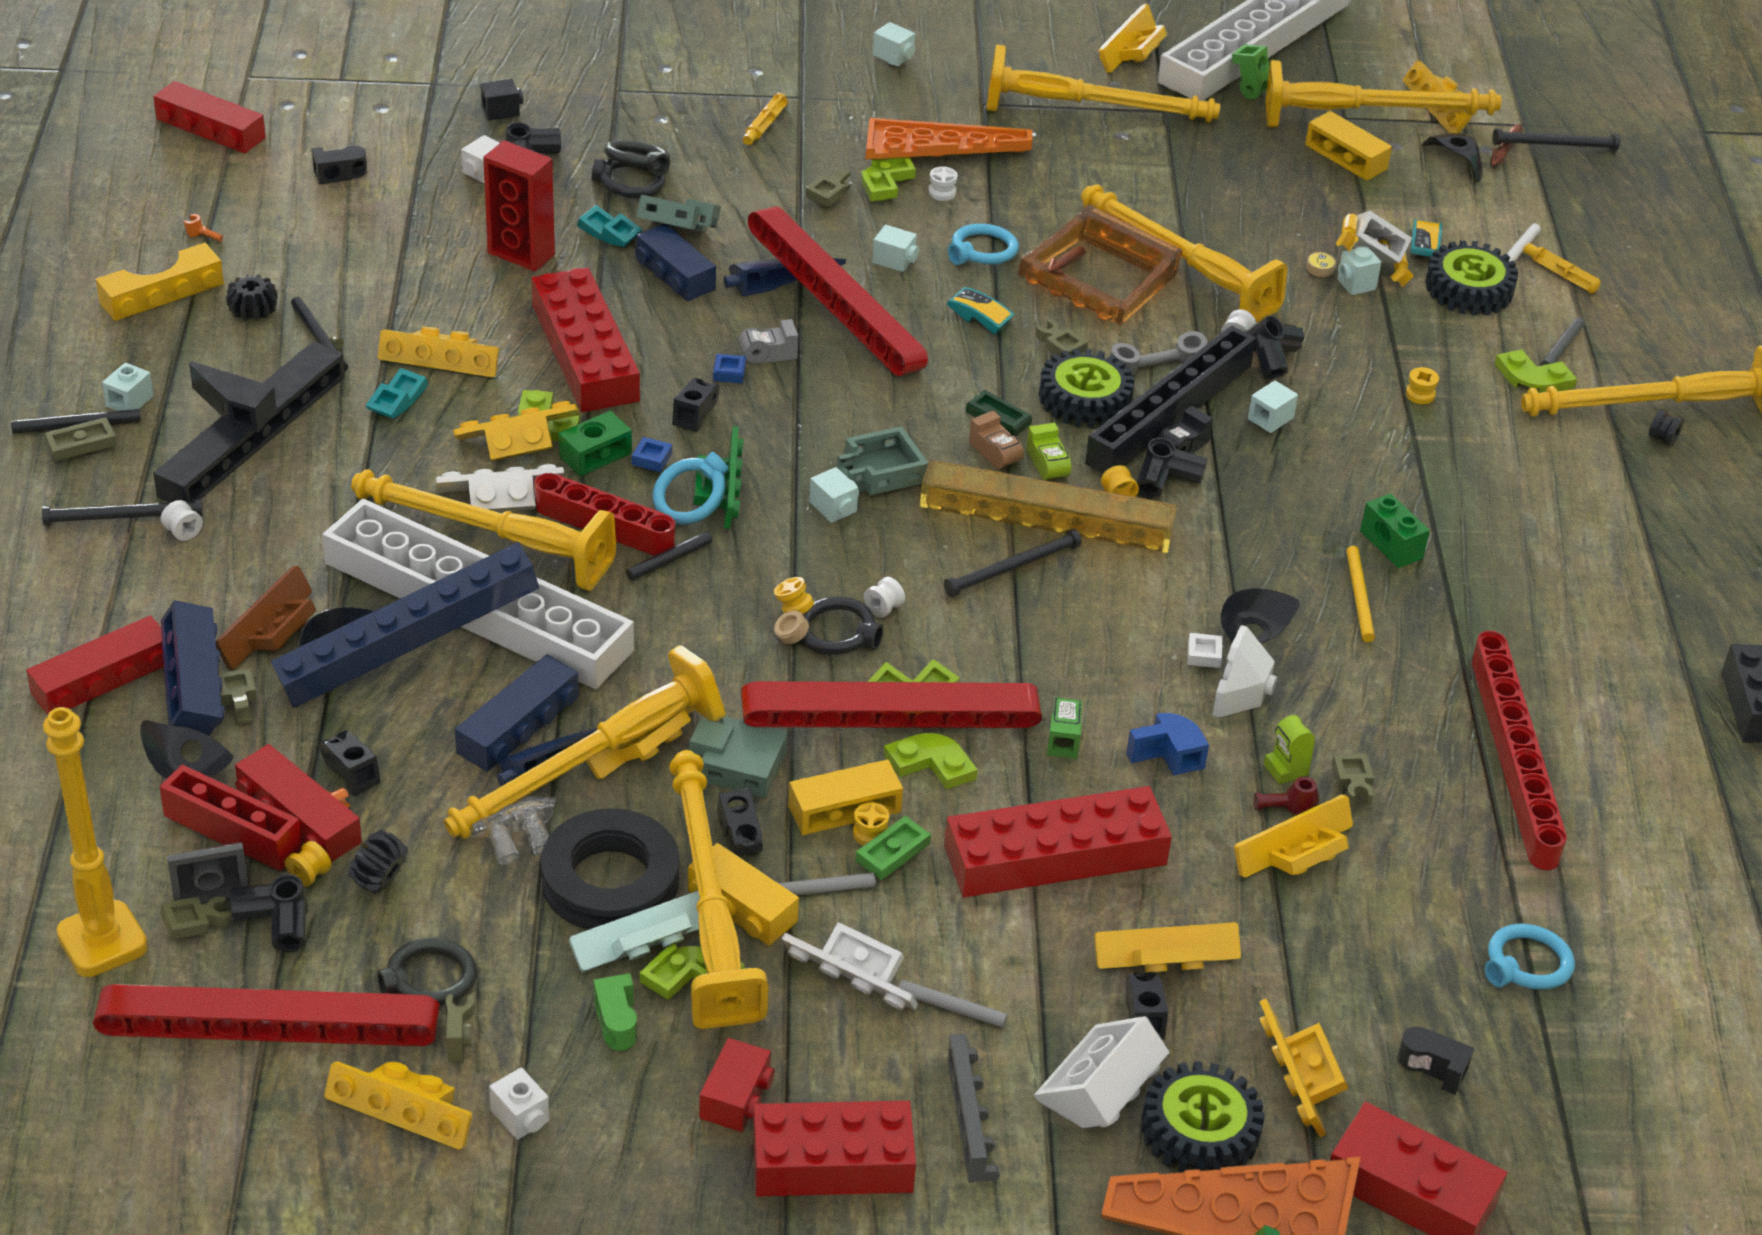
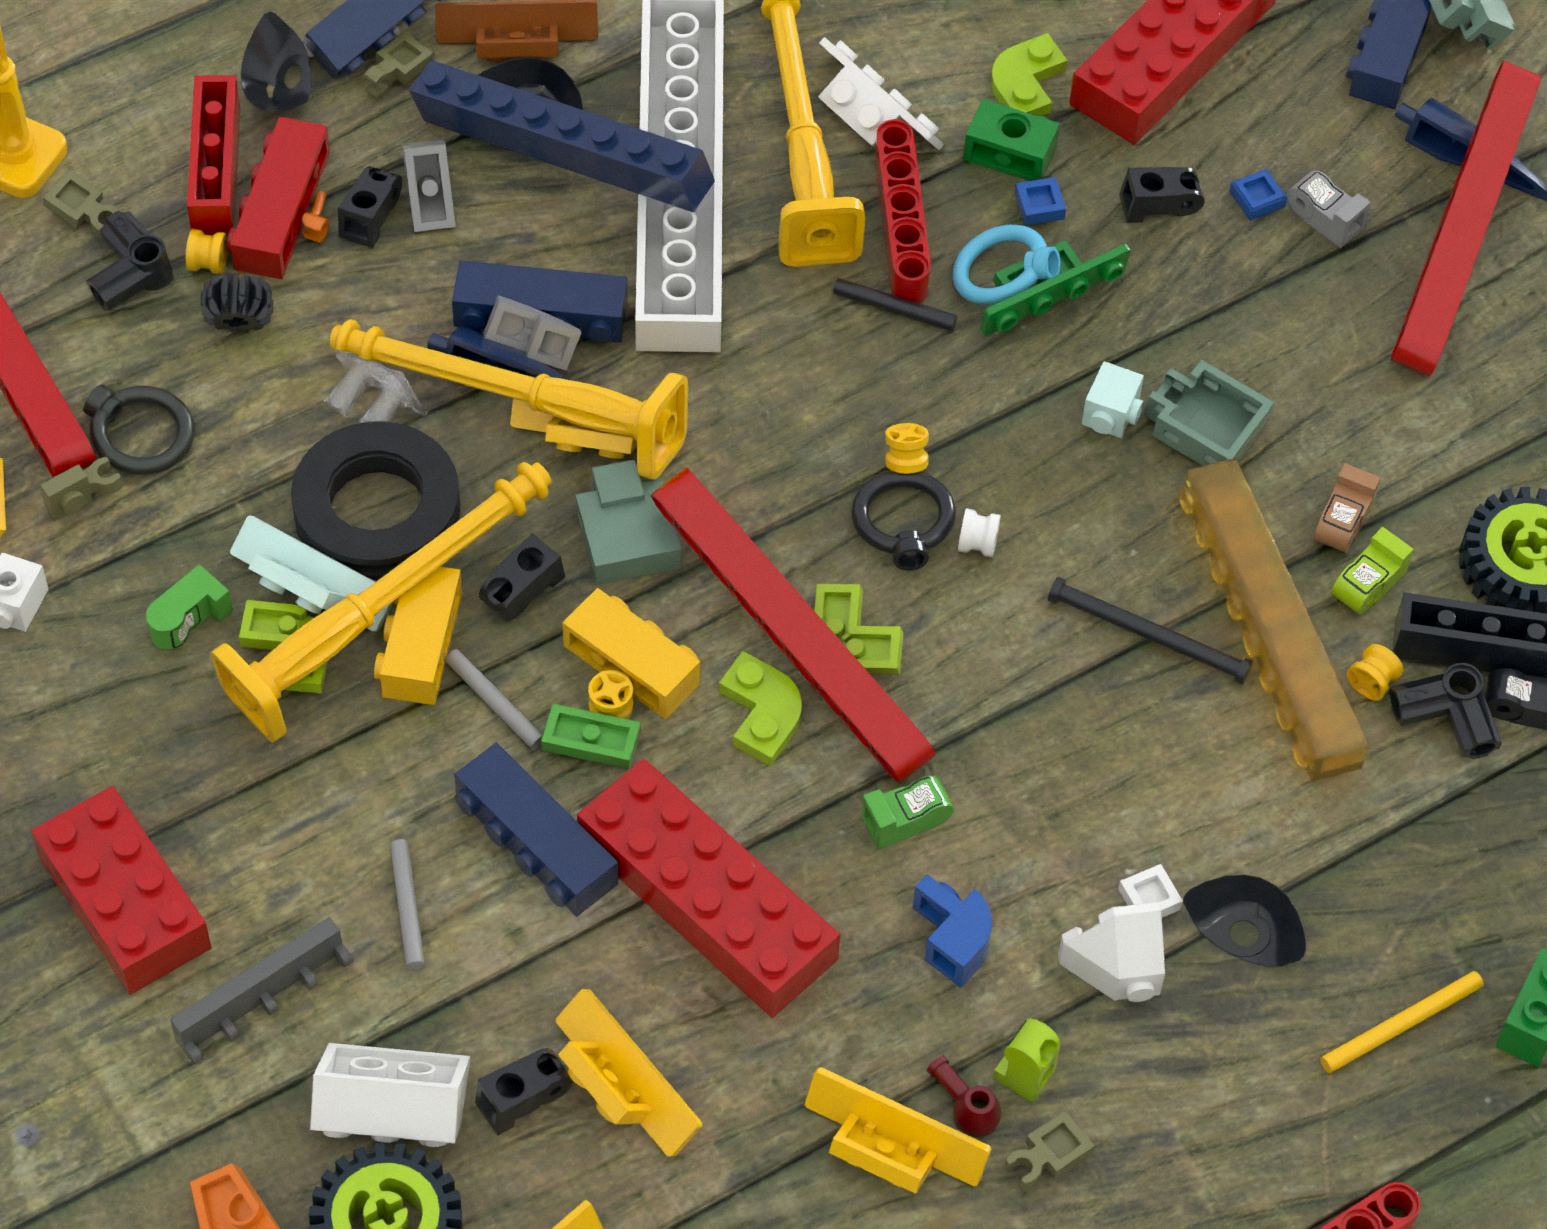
camera: 60 degrees right, 15 degrees up
dark grey slope [166,842,248,904] -> none
yellow bracket [453,401,580,461] -> none
red brick [699,1038,775,1132] -> none
tan tile [774,610,809,644] -> none
white bracket [781,922,918,1011] -> none
dark green tile [965,390,1033,437] -> none
none -> light grey slope [402,139,456,232]
none -> dark blue brick [454,742,619,917]
none -> light grey slope [484,295,581,370]

